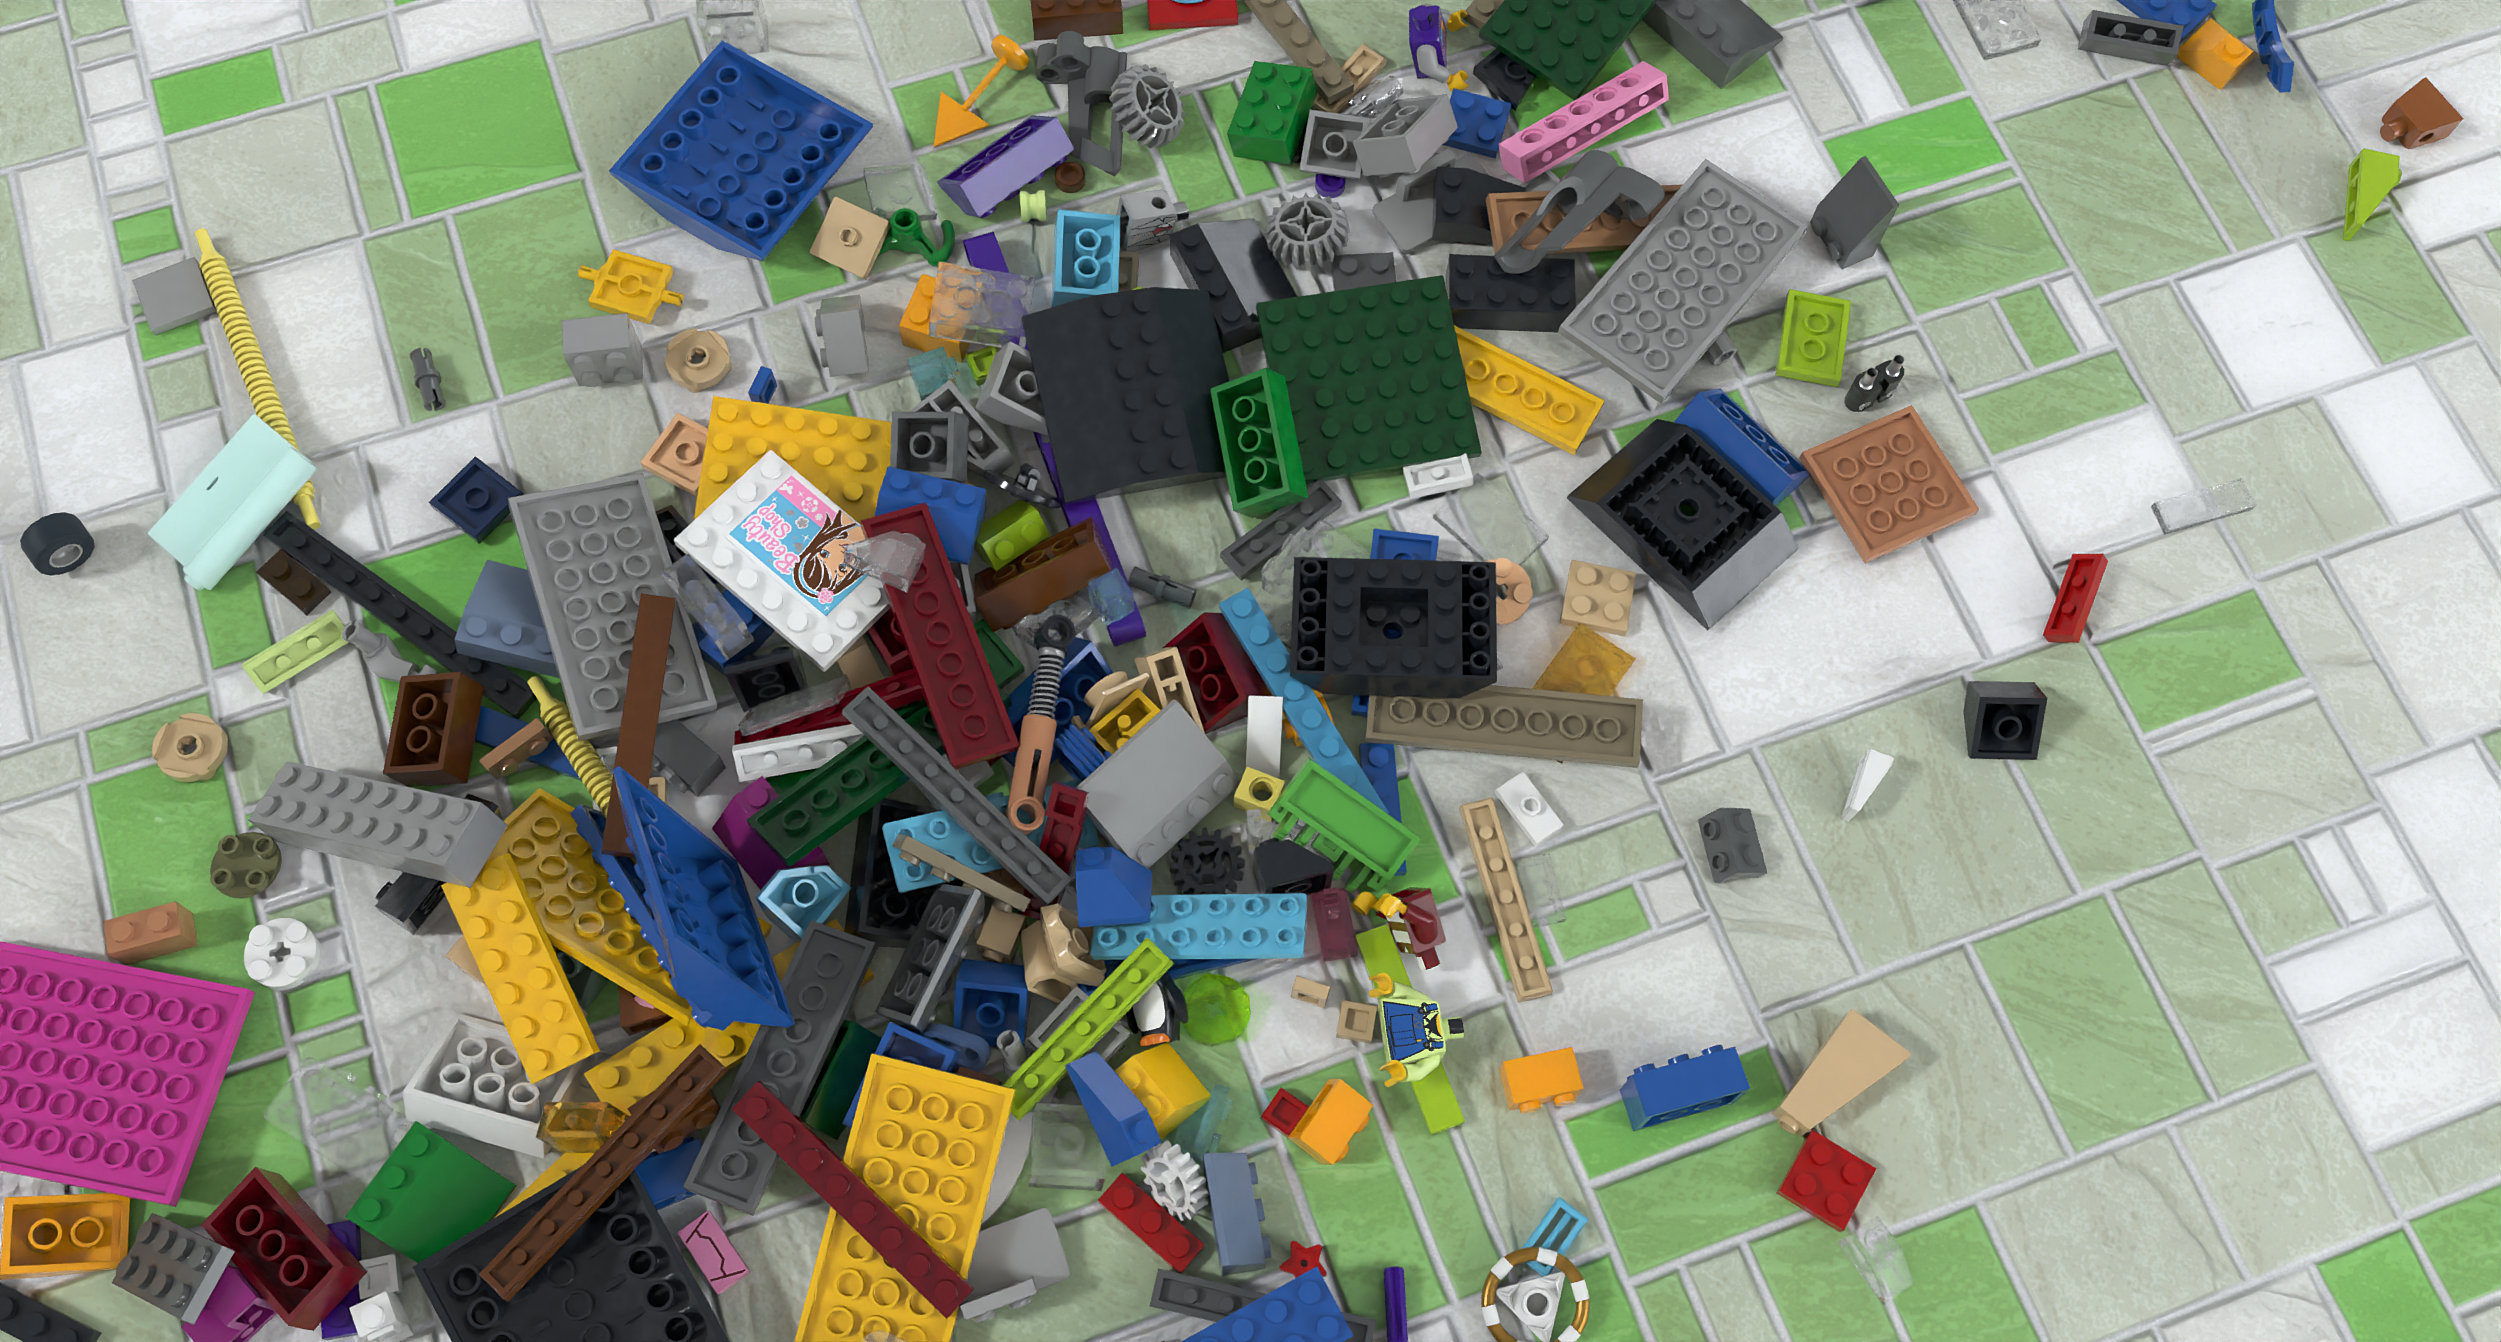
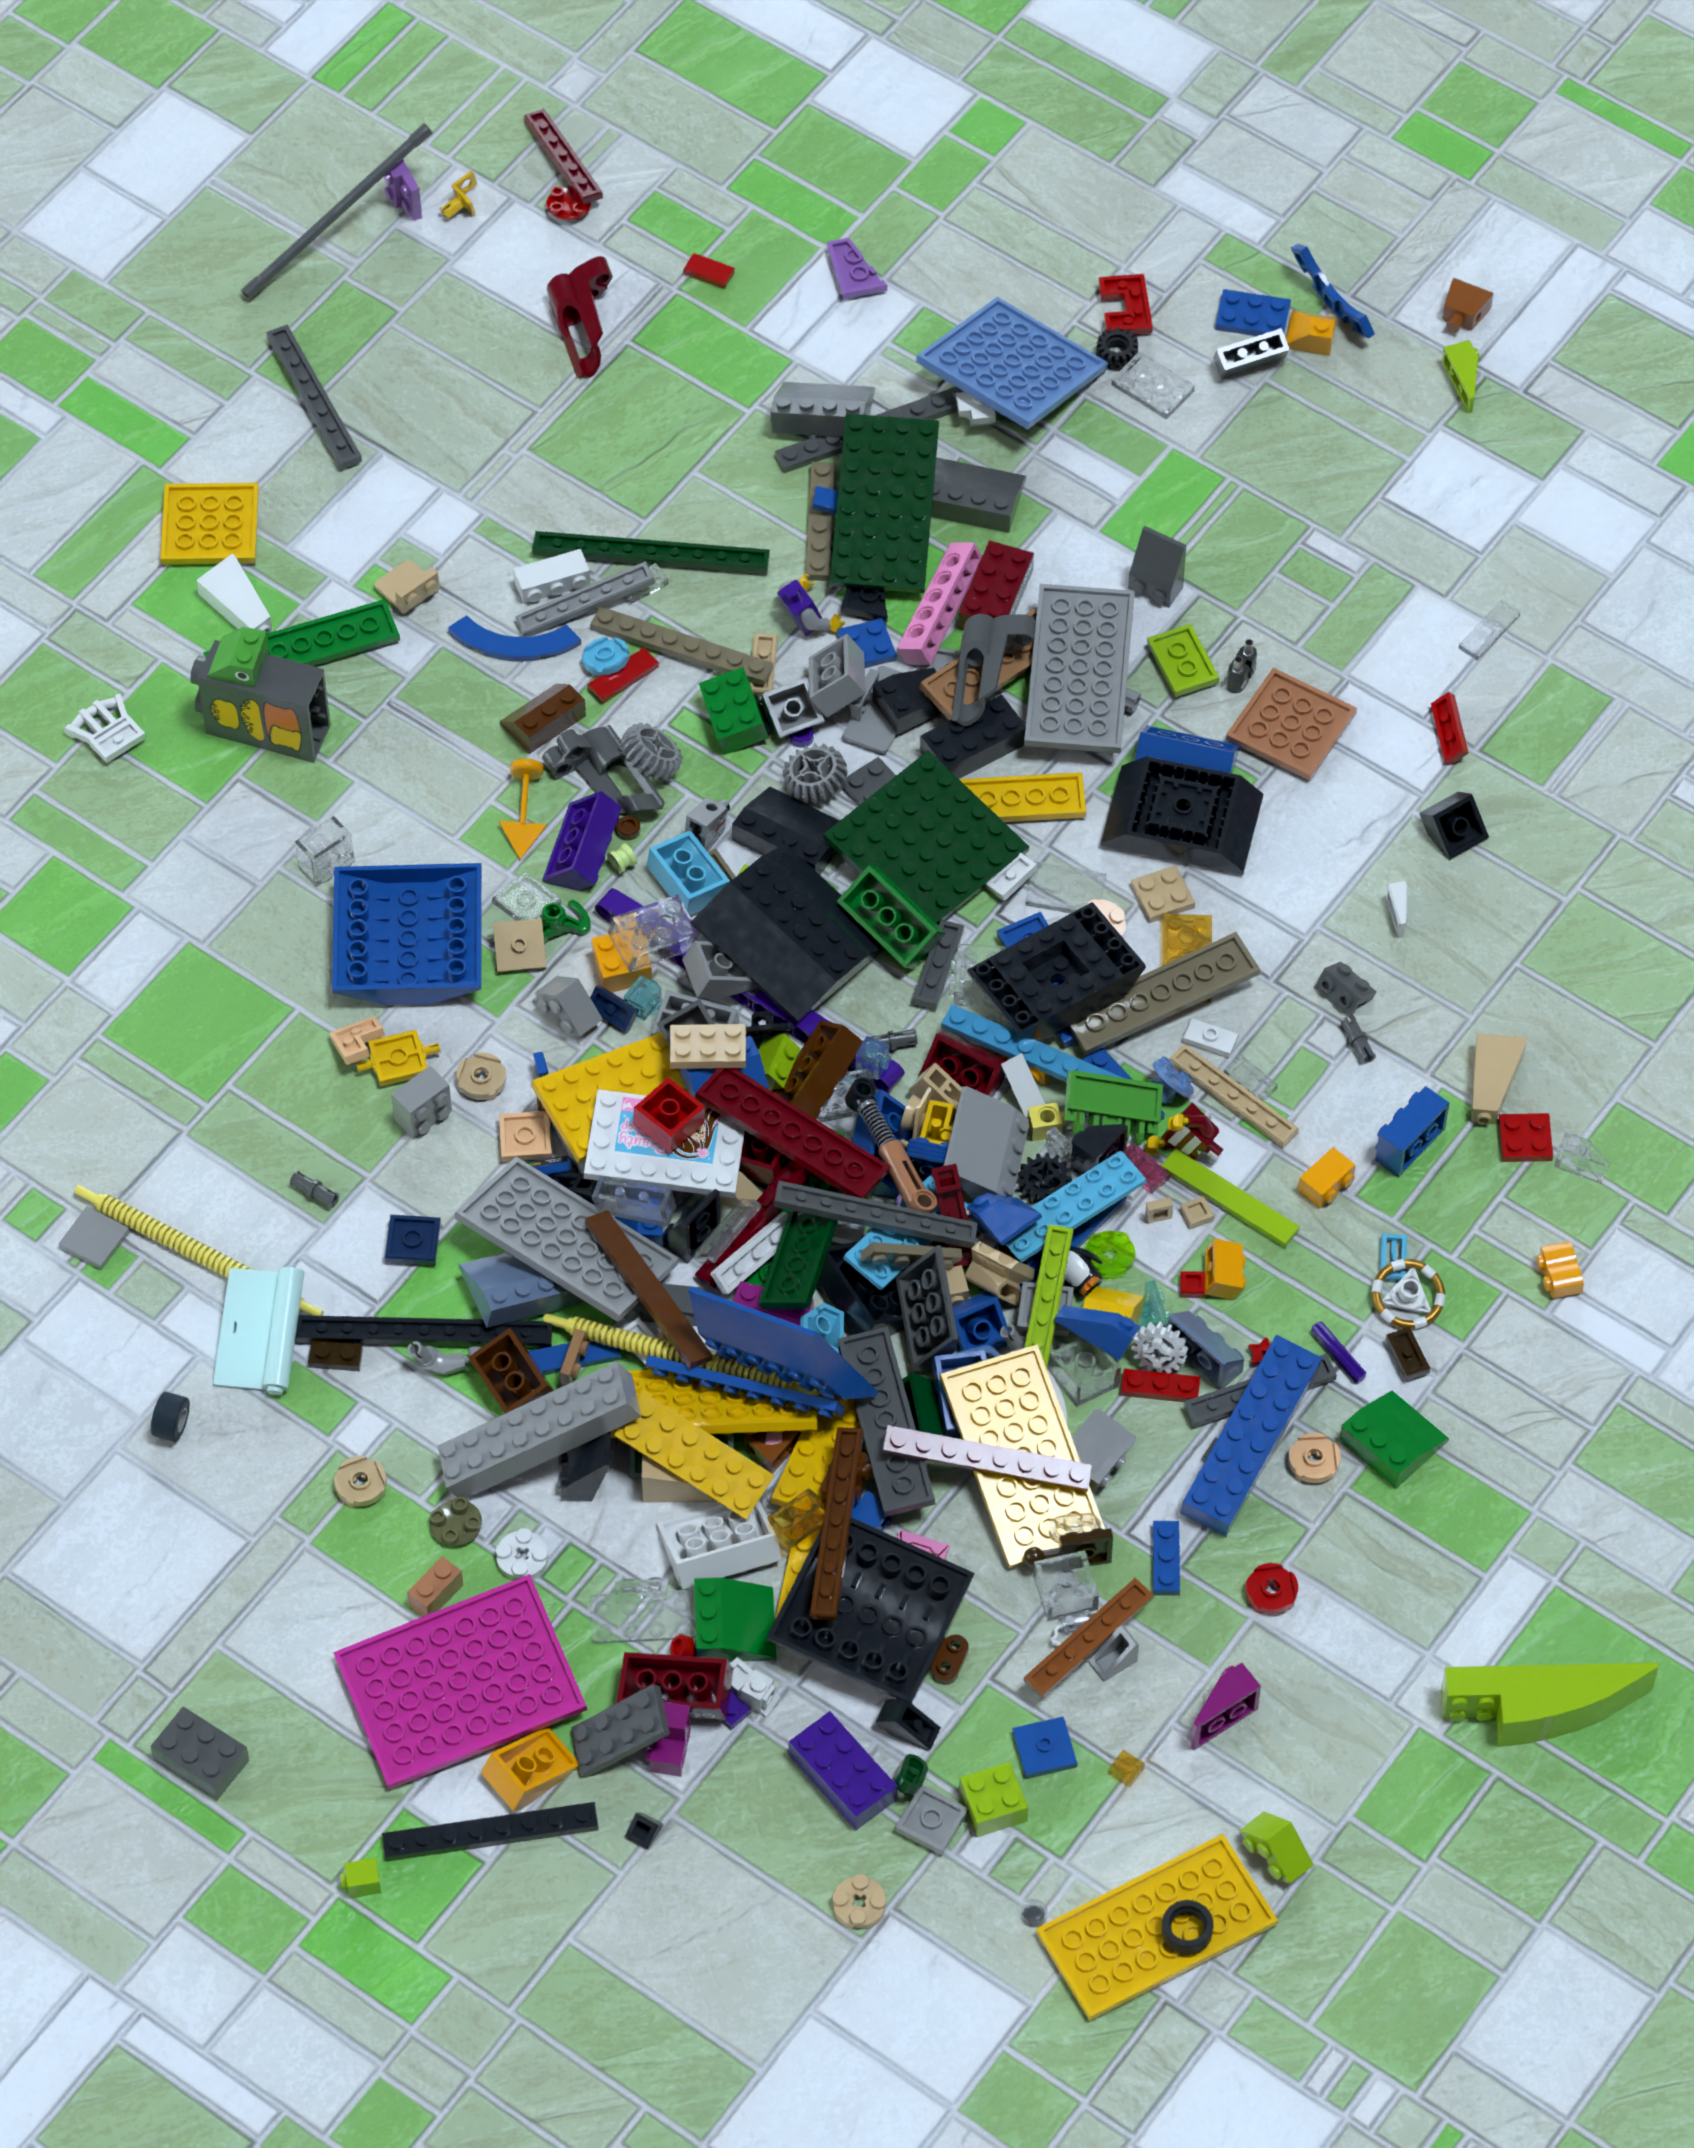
camera: 30 degrees left, 10 degrees down
yellowish green plate [242,609,349,694] -> none
clear slope [843,531,926,592] -> none
lime tile [965,344,998,386] -> none
clear piece [1341,76,1403,117] -> none
torso [1369,973,1464,1087] -> none
none -> light nougat plate [329,1016,385,1065]
none -> blue tile [526,1155,572,1175]
none -> dark blue plate [590,985,639,1032]
none -> red brick [633,1077,706,1153]
none -> tan plate [670,1024,746,1069]
none -> red tile [670,1634,697,1657]
none -> dark red brick [958,540,1034,631]
none -> medium blue plate [1150,1056,1194,1104]
none -> dark grey pin [1341,1015,1376,1064]

